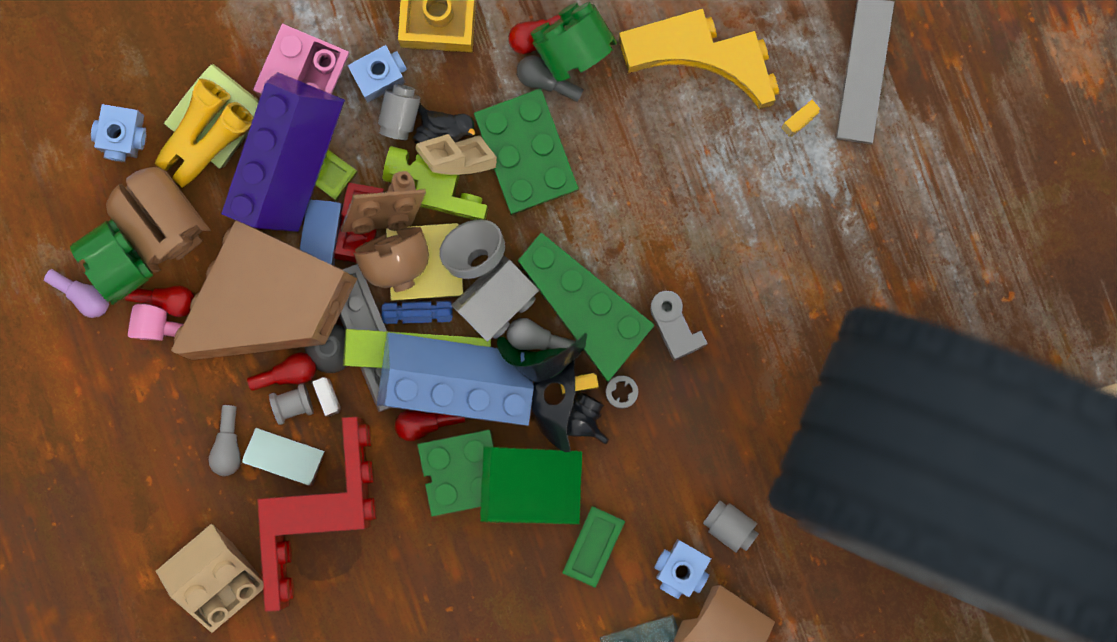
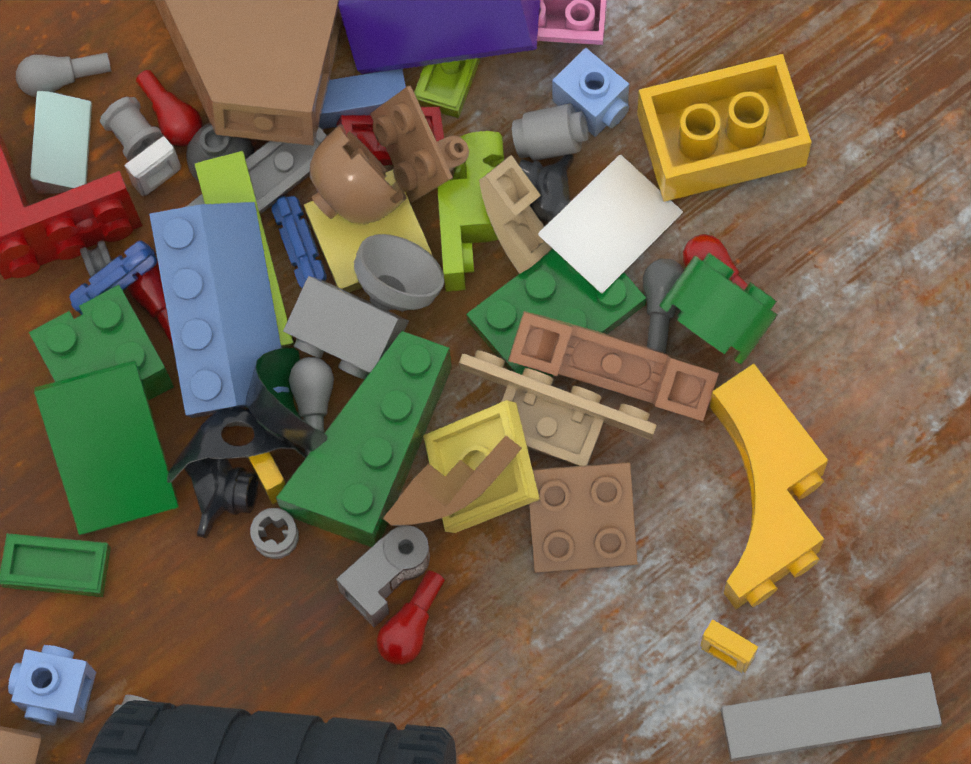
camera: 75 degrees right, 15 degrees down
none -> blue axle [69,241,158,315]
none -> dark grey bush [80,240,112,277]
none -> red piece [376,570,445,665]
none -> medium nougat slope [383,436,522,526]
none -> light yellow tile [423,400,540,533]
none -> tan bracket [459,350,657,466]
none -> nougat slope [508,311,719,421]
none -> medium nougat hinge [529,462,638,573]
none -> white sticker [538,155,683,293]

